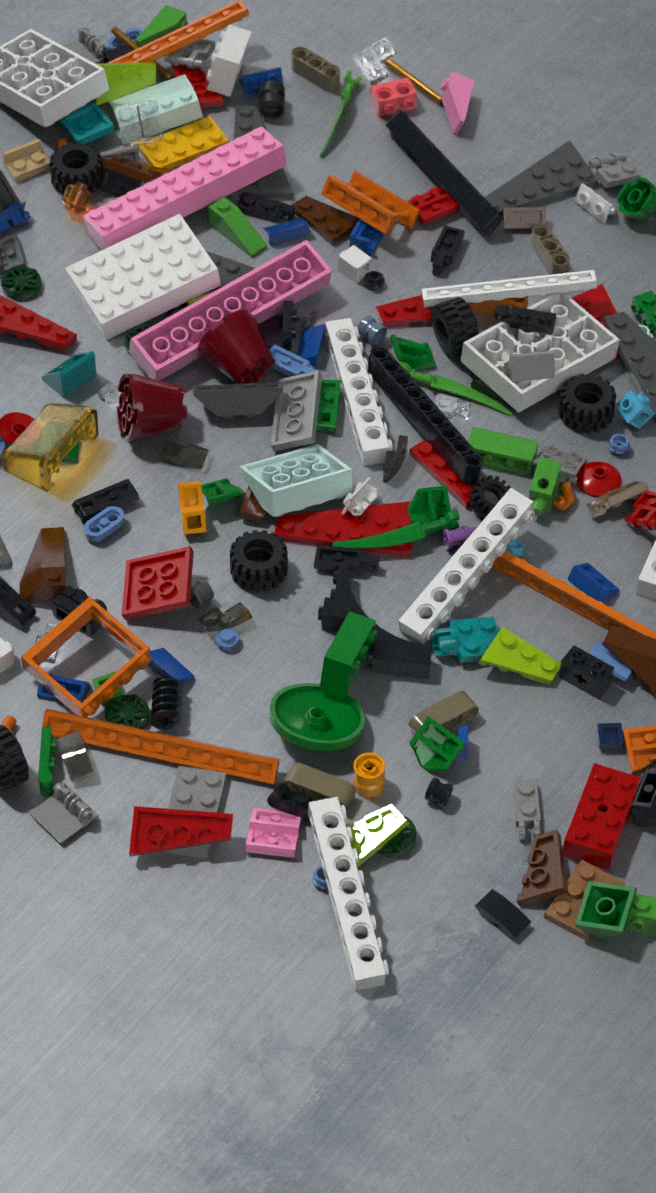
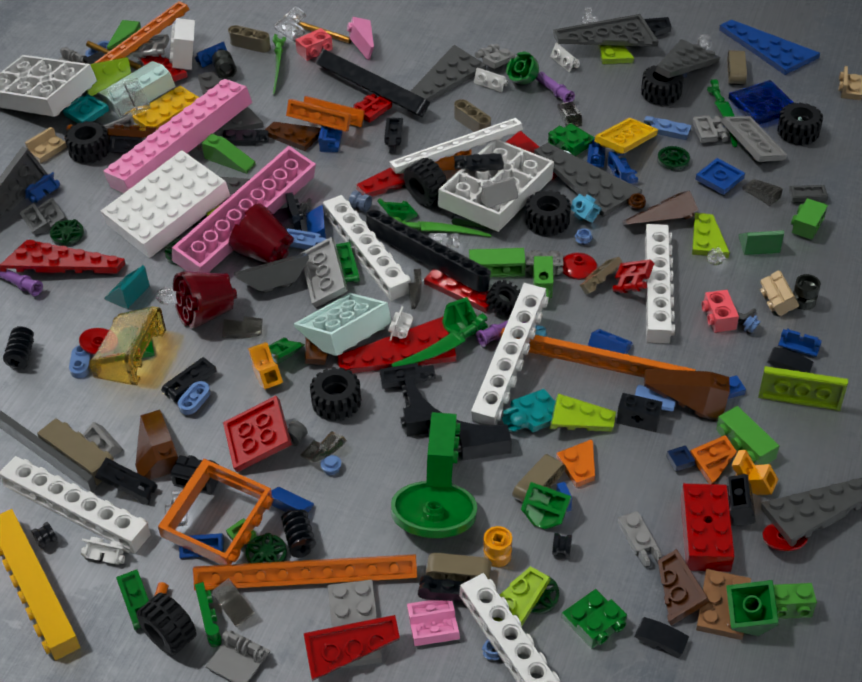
camera: 15 degrees left, 5 degrees down
clear orange head [61,181,92,214] -> none
blue slope [262,218,309,245] -> none
white brick [338,245,372,284] -> none
black plate [364,271,385,290] -> none
plate [503,207,546,229] -> none
orange arm [553,482,575,511] -> none
none -> orange wing [556,439,595,488]
none -> green plate [561,589,627,649]

